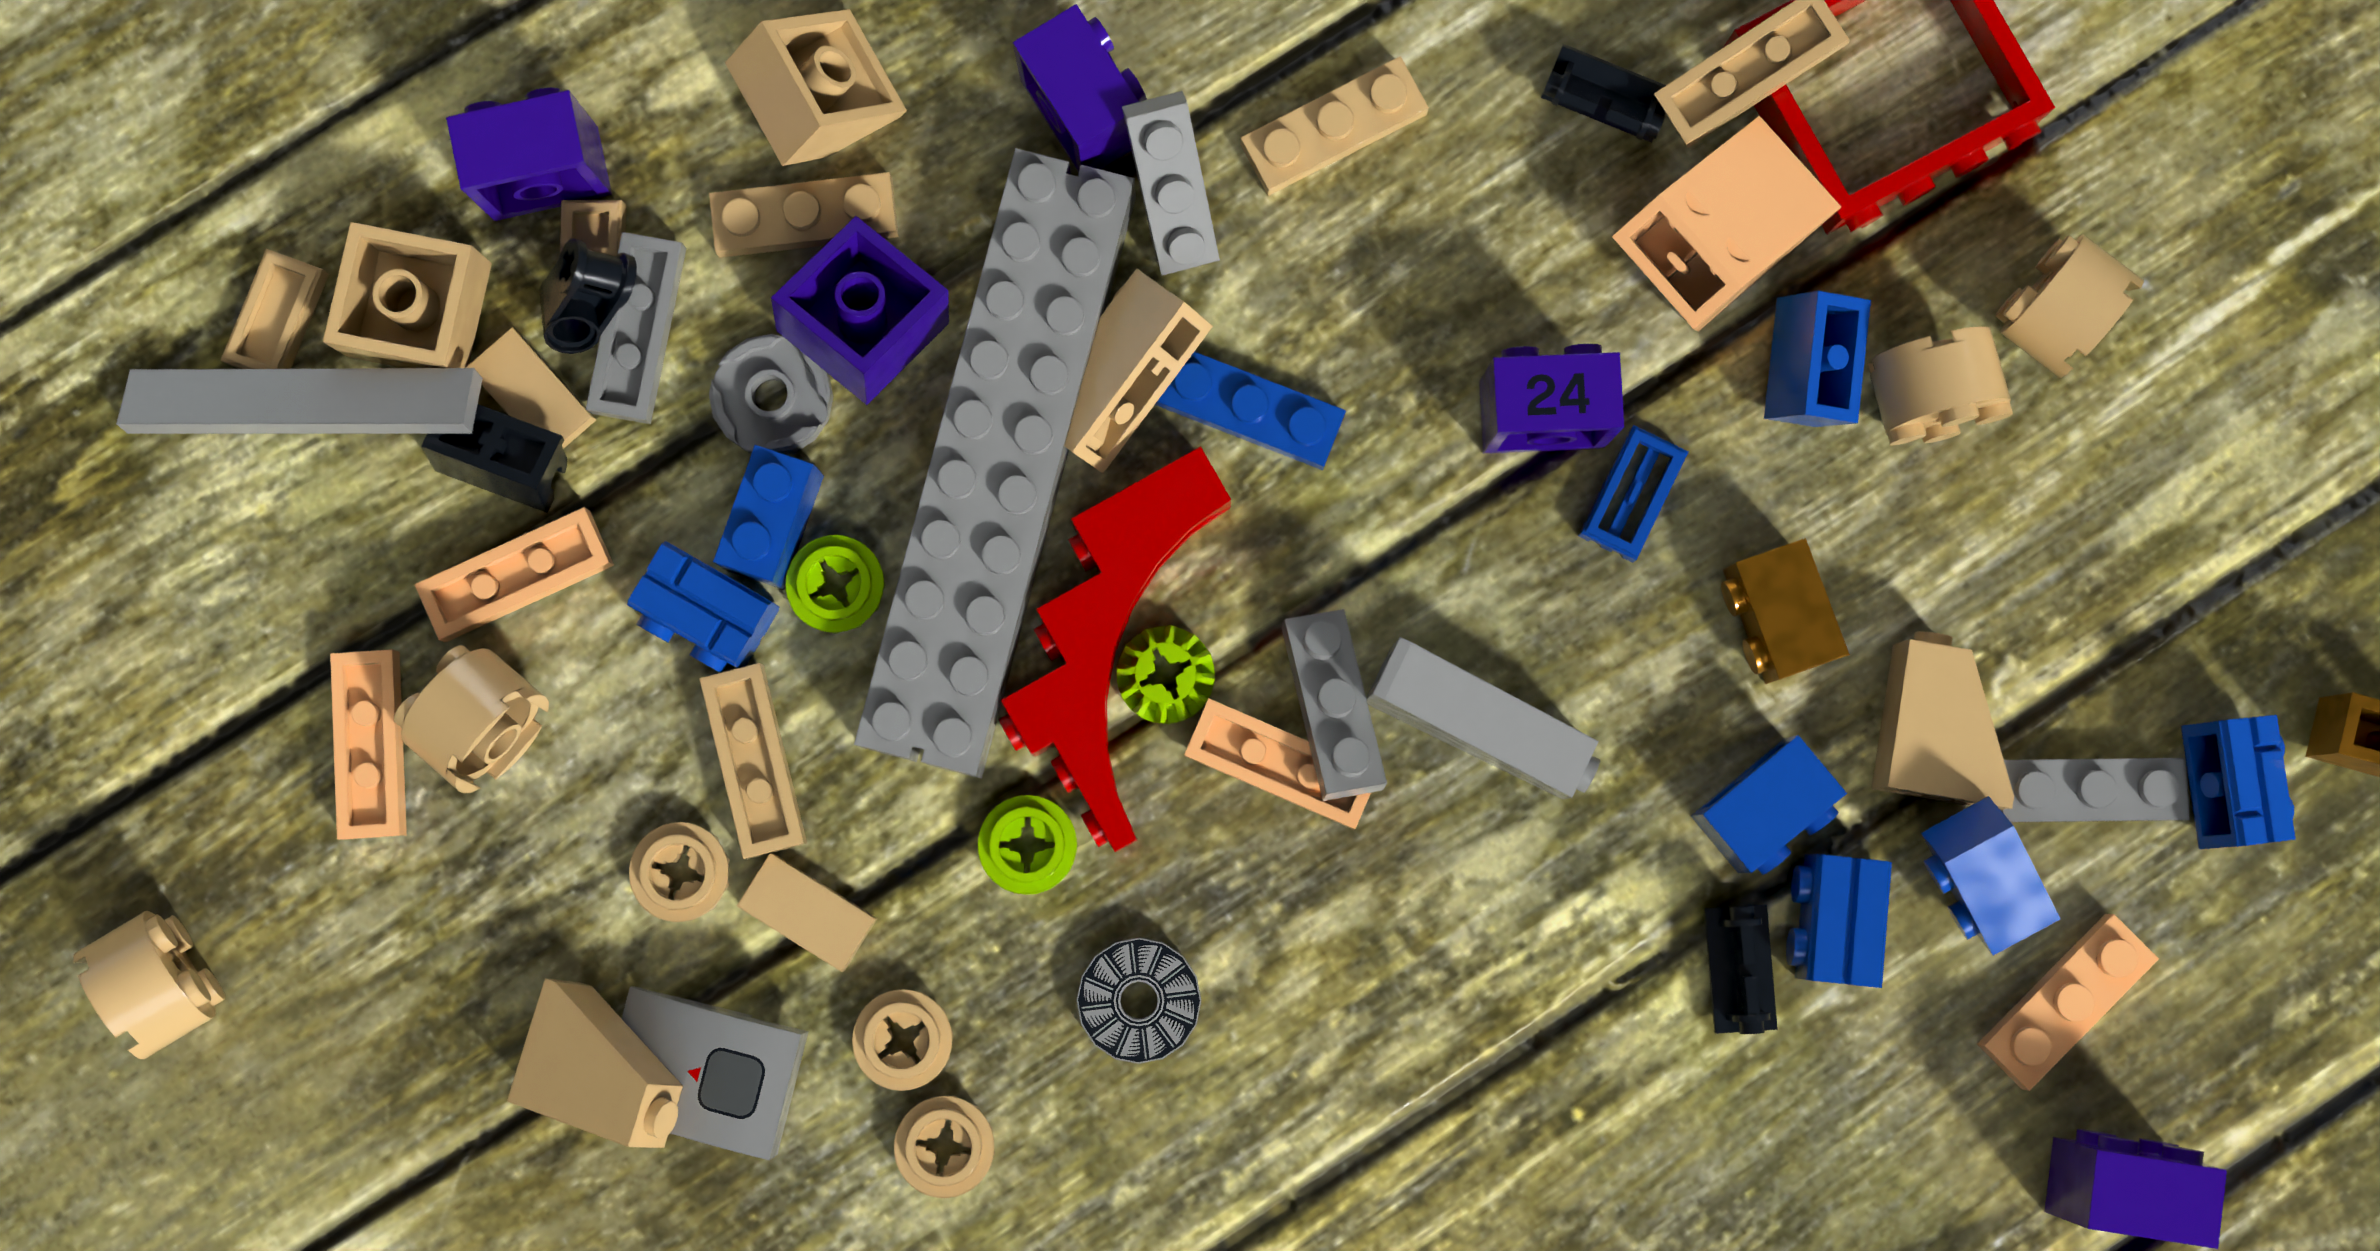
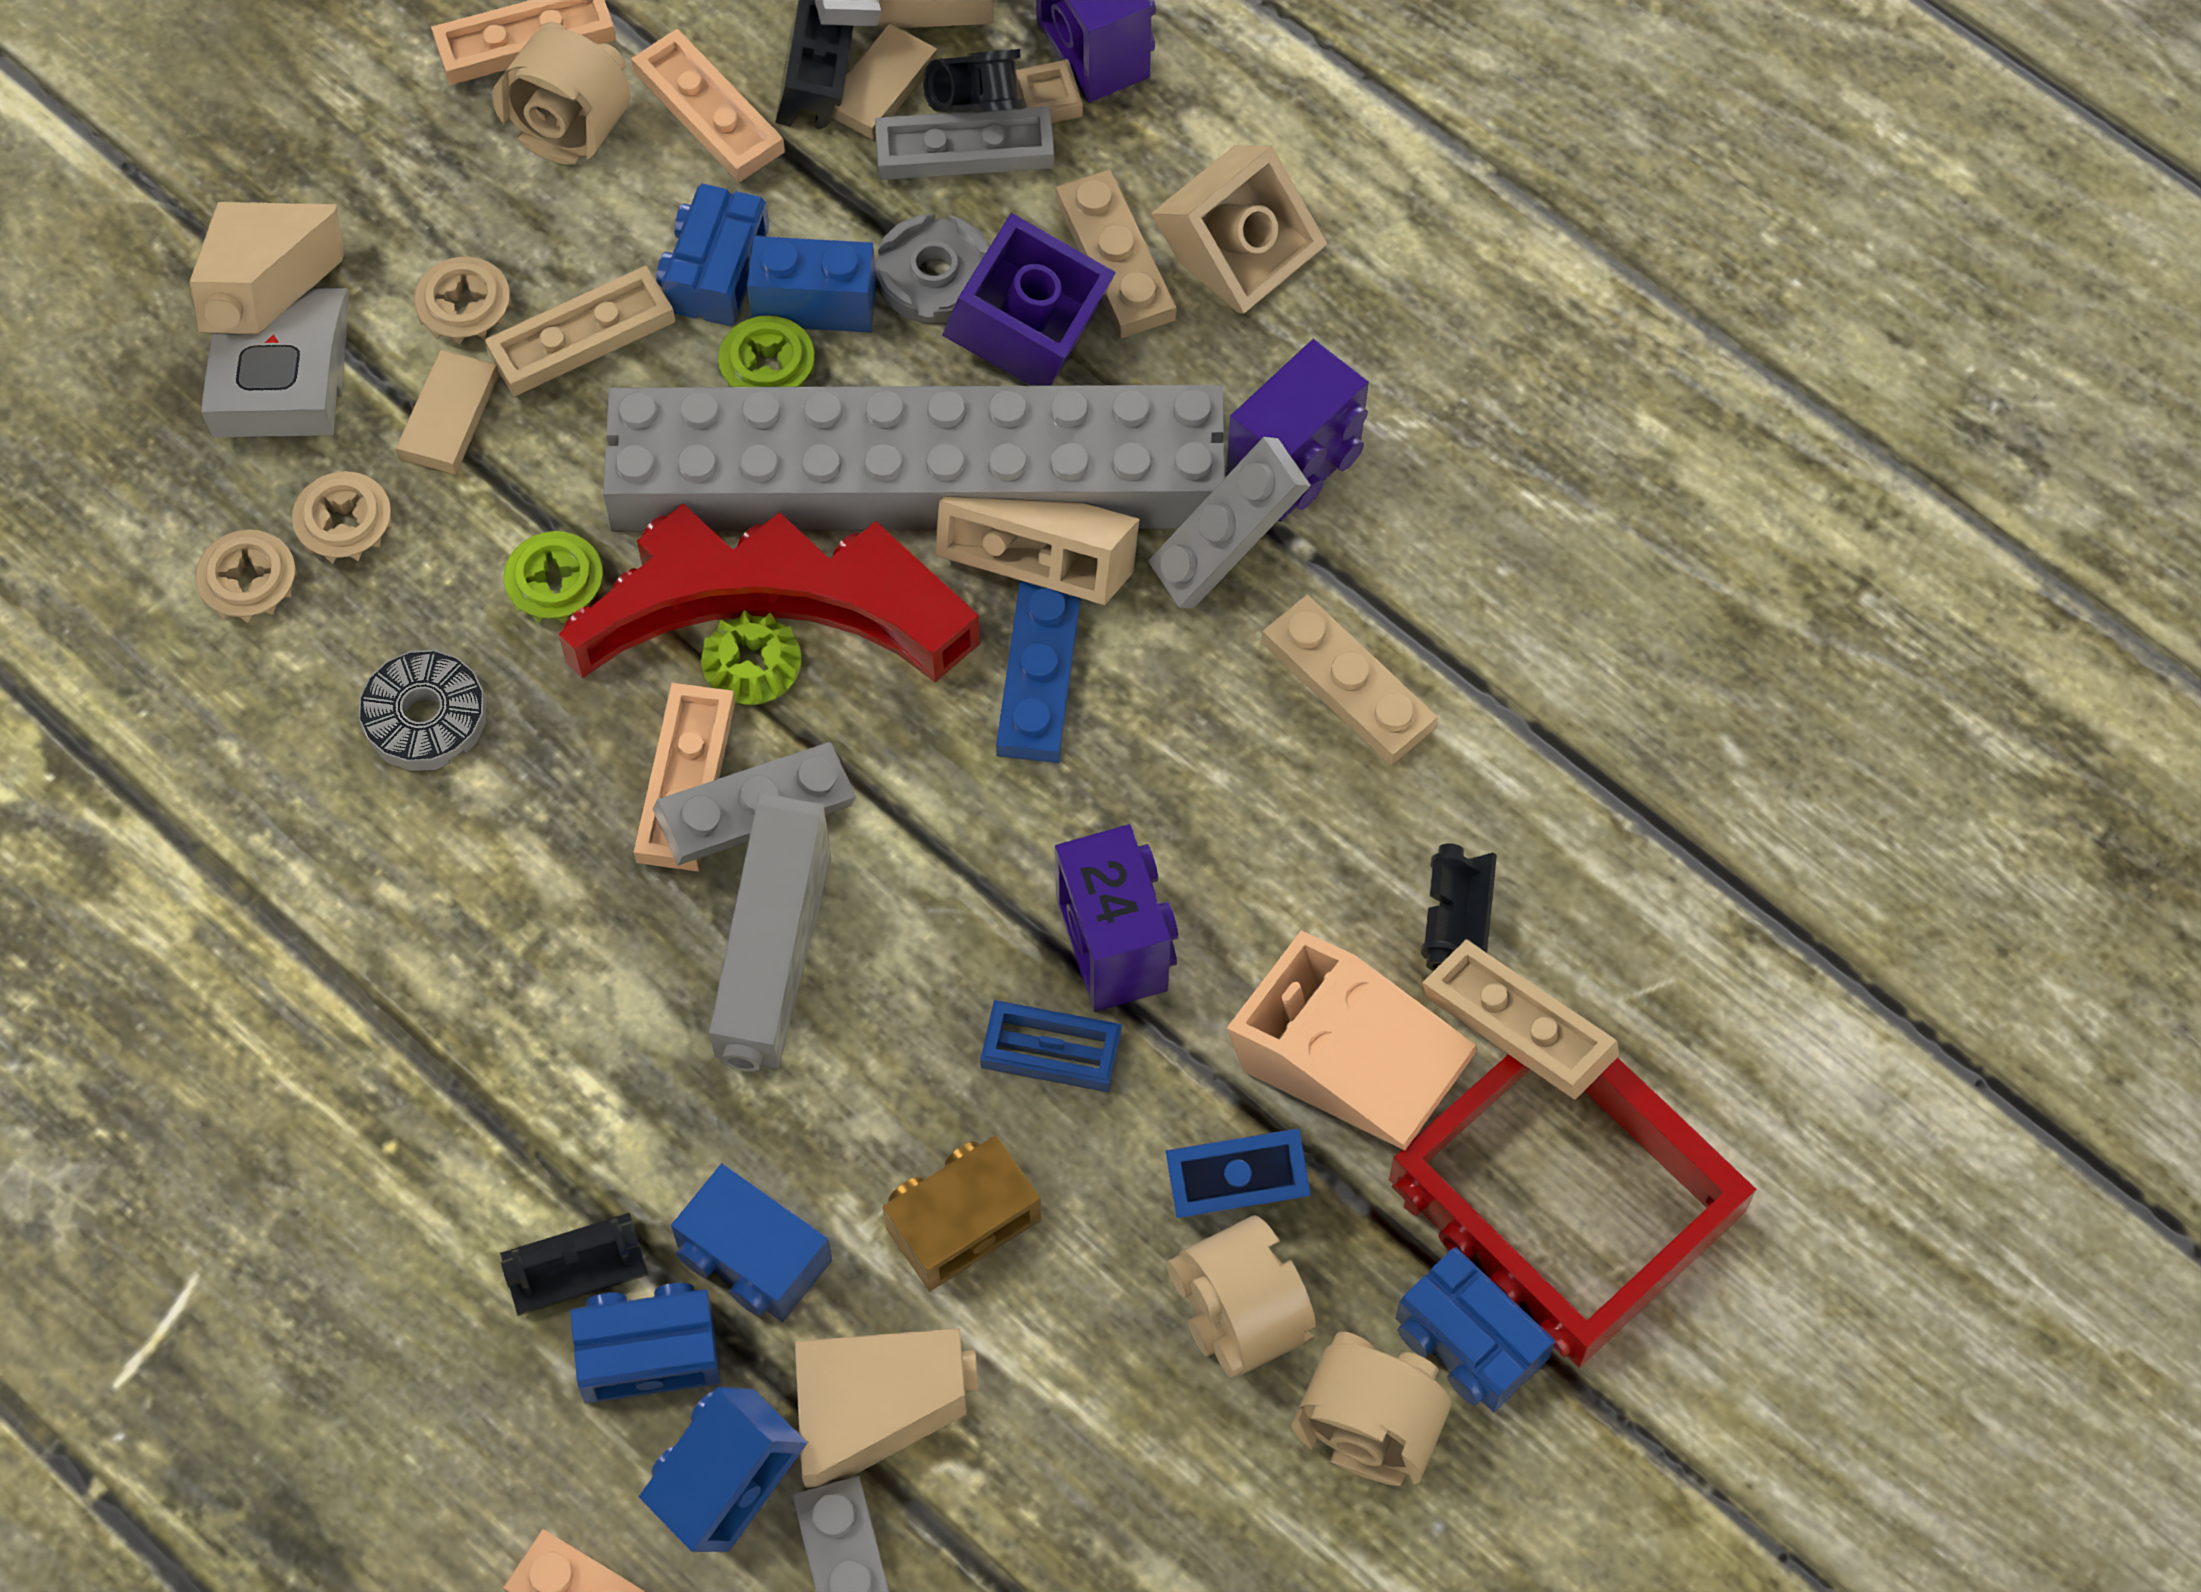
camera: 75 degrees right, 20 degrees down
none -> blue brick [1395,1247,1556,1412]

